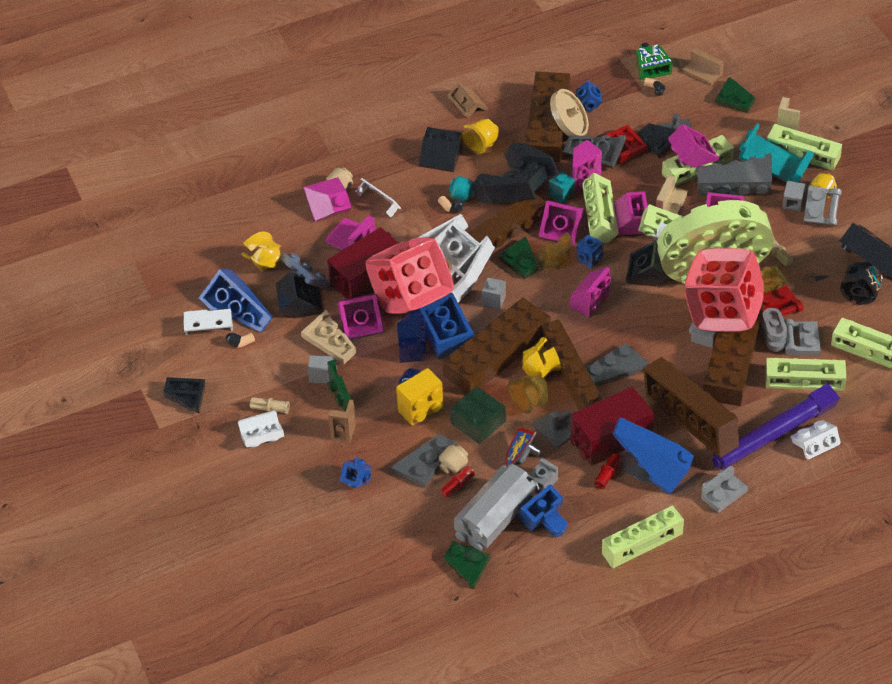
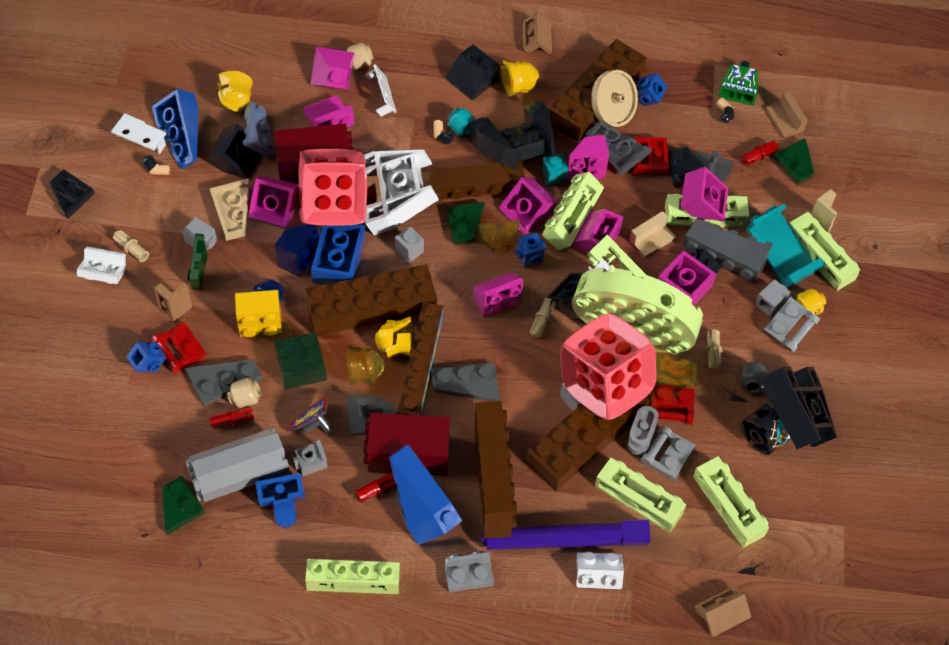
camera: 25 degrees right, 10 degrees up
none -> red plate [151,322,206,373]
none -> tan axle [530,298,556,338]
none -> dark grey head [740,362,767,393]
none -> red axle [741,140,778,166]

